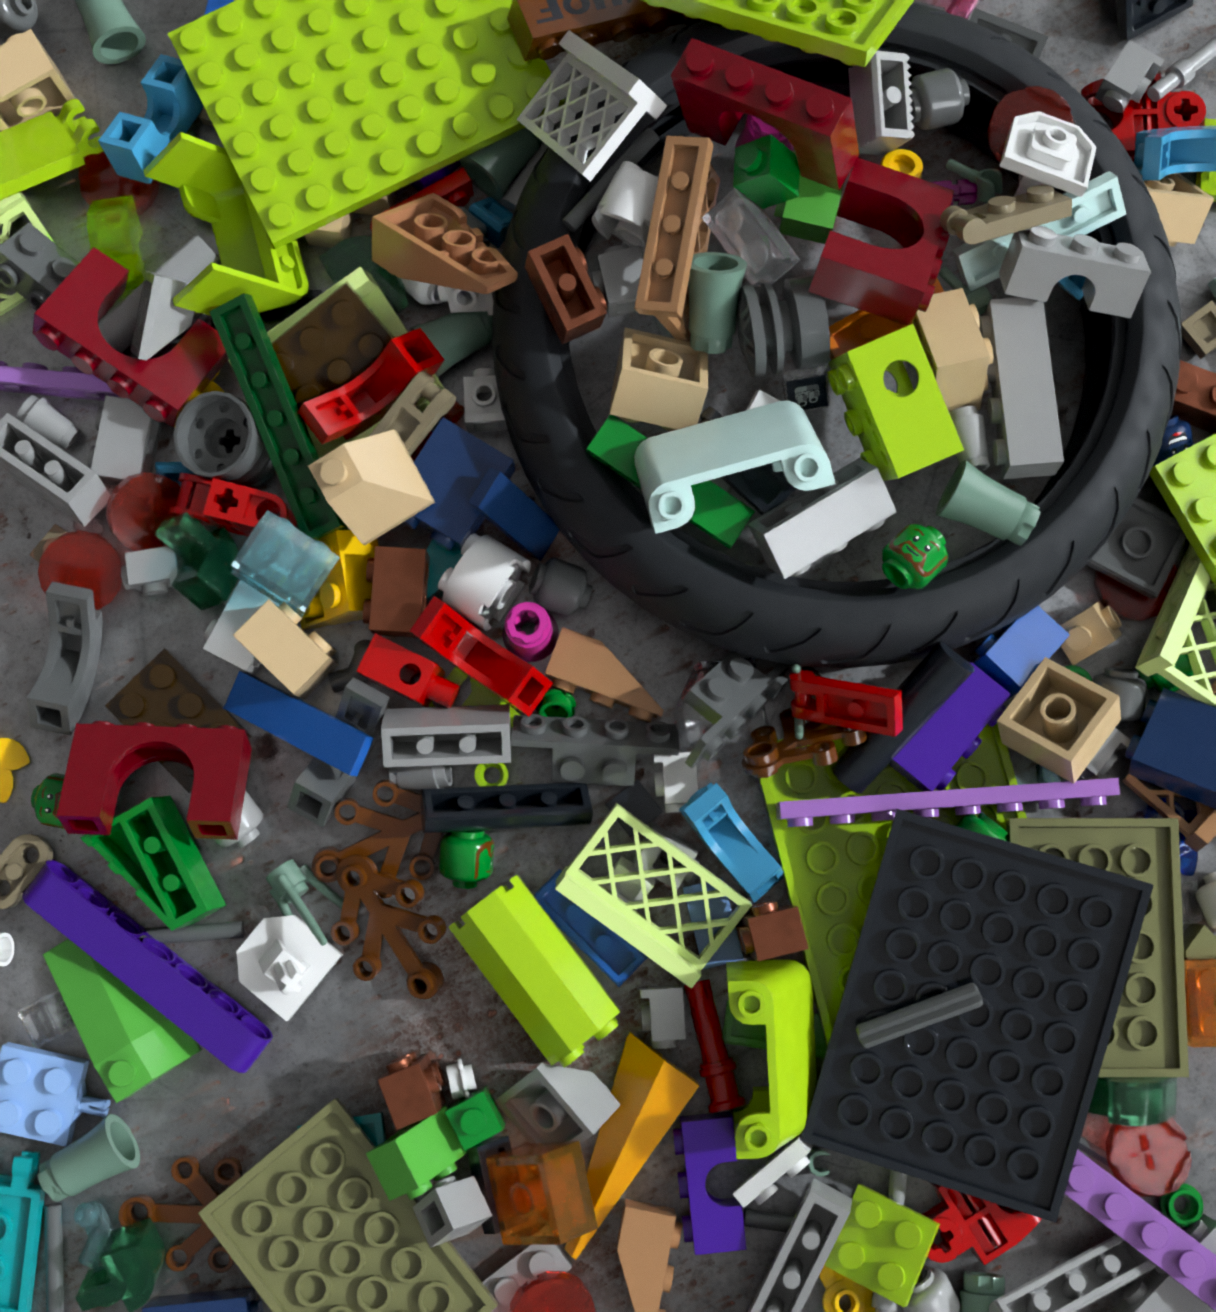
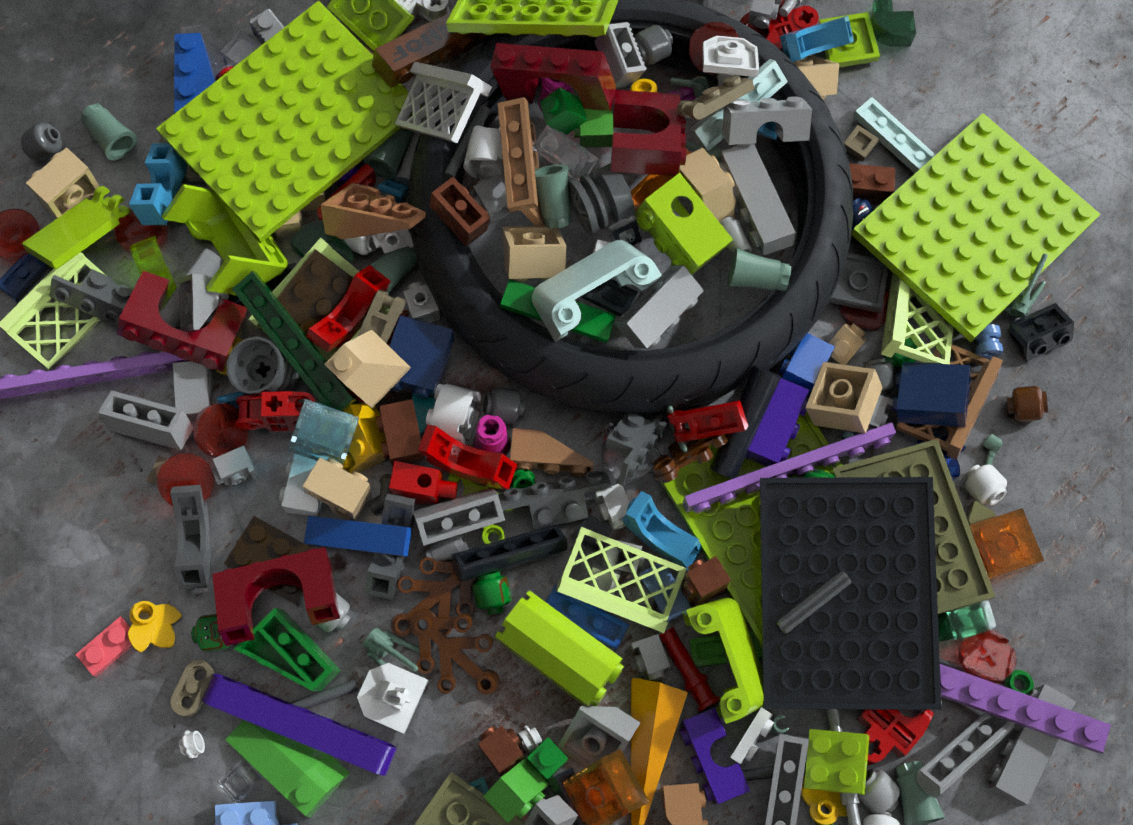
camera: 20 degrees left, 10 degrees down
light grey cone [16,395,81,450] -> none
clear green brick [154,512,240,611] -> none
dark blue tile [468,467,560,561] -> none
green head [882,524,948,589] -> none

